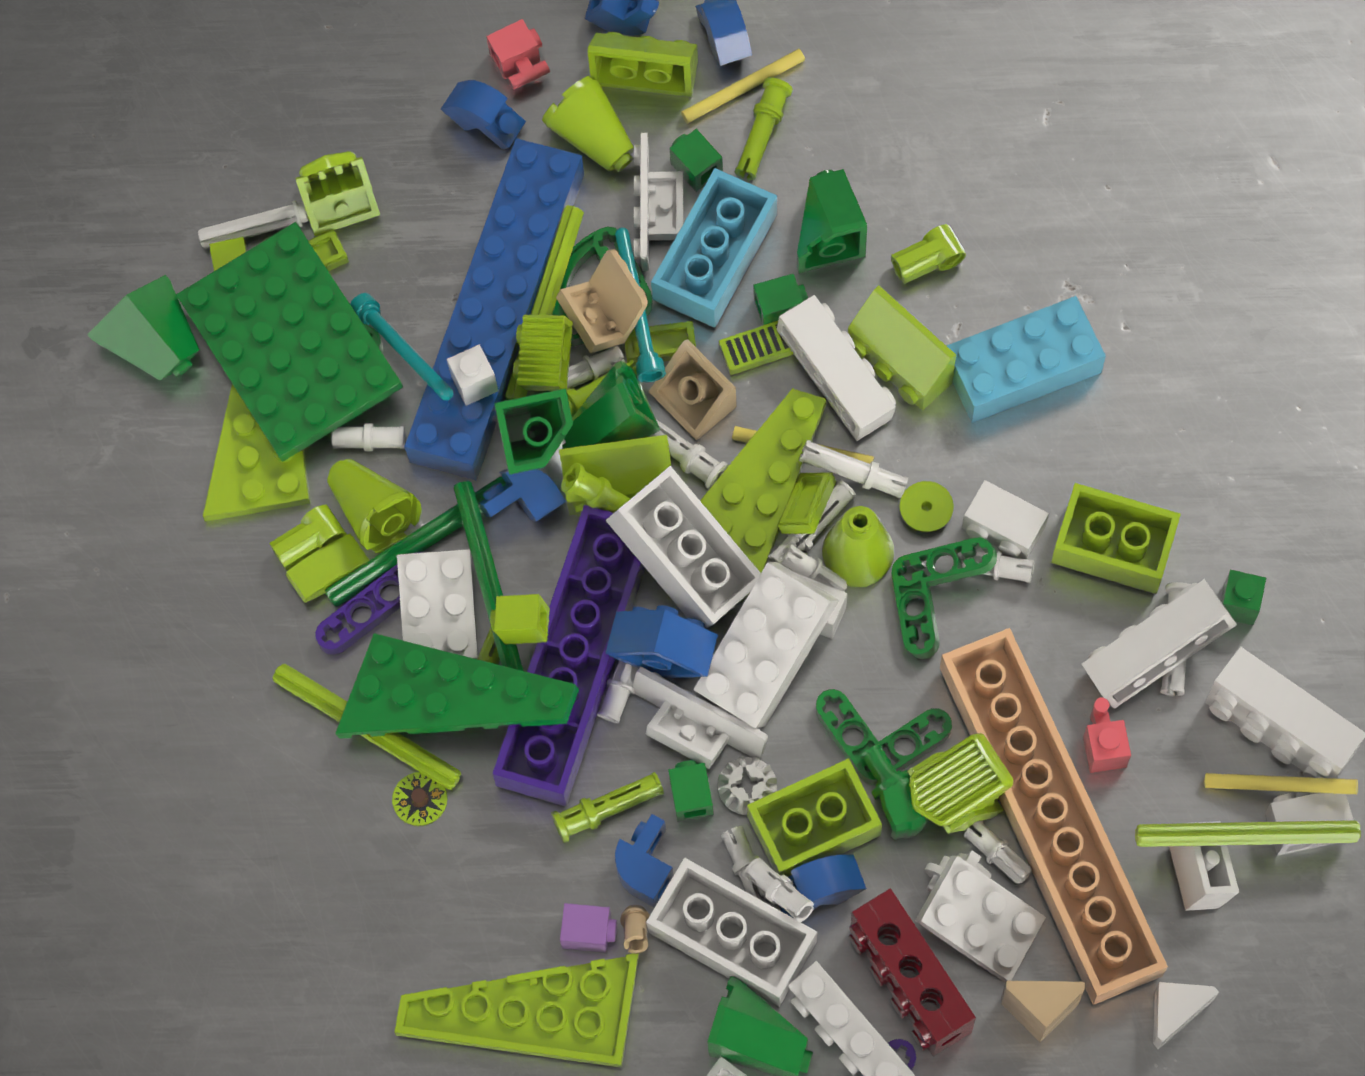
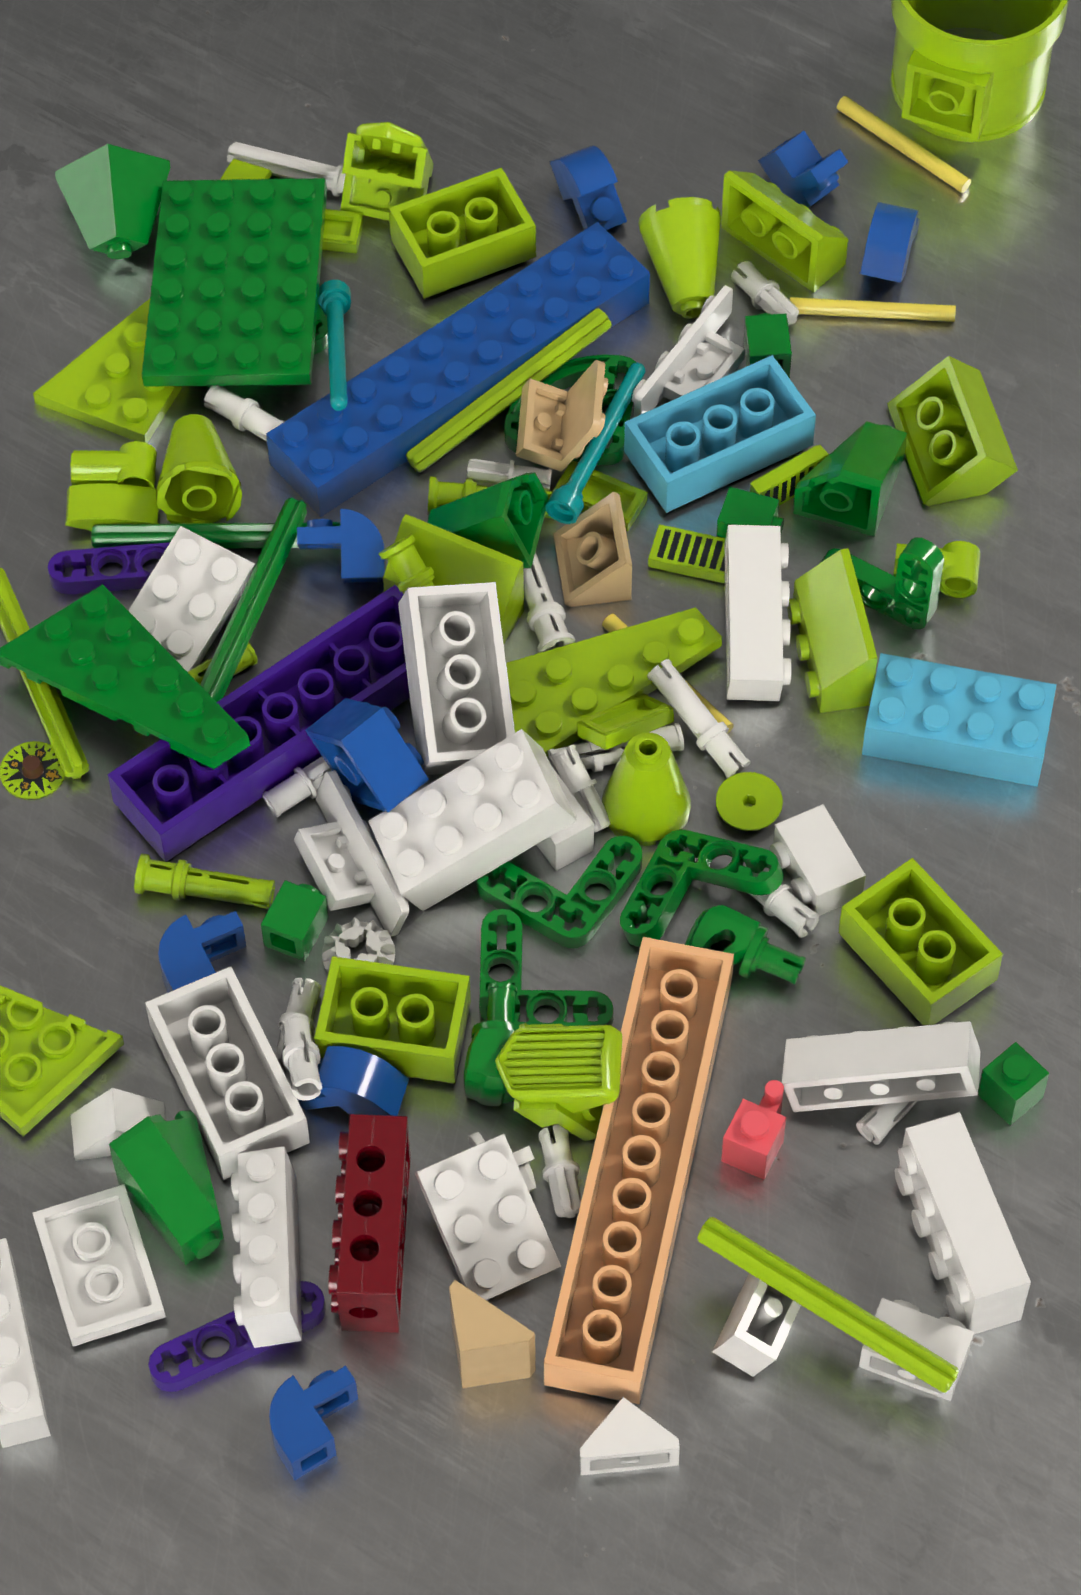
camera: 30 degrees right, 10 degrees down
white brick [447,344,498,406] -> none
coral brick [486,19,550,90] -> none
lime brick [490,594,550,644] -> none
green slope [494,389,573,475] -> none
lime brick [513,315,573,392] -> none
medium lavender brick [560,903,617,953] -> none
tan pin [620,905,650,954] -> none
lime pin [734,77,793,180] -> none
light yellow bar [1205,773,1358,795] -> none
none -> white slope [70,1088,166,1161]
none -> lime brick [389,167,536,298]
none -> green beam [477,836,642,948]
none -> green piece [684,905,806,985]
none -> white axle [731,261,799,326]
none -> lime tile [750,444,829,506]
none -> green beam [819,537,944,630]
none -> lime slope [887,356,1018,506]

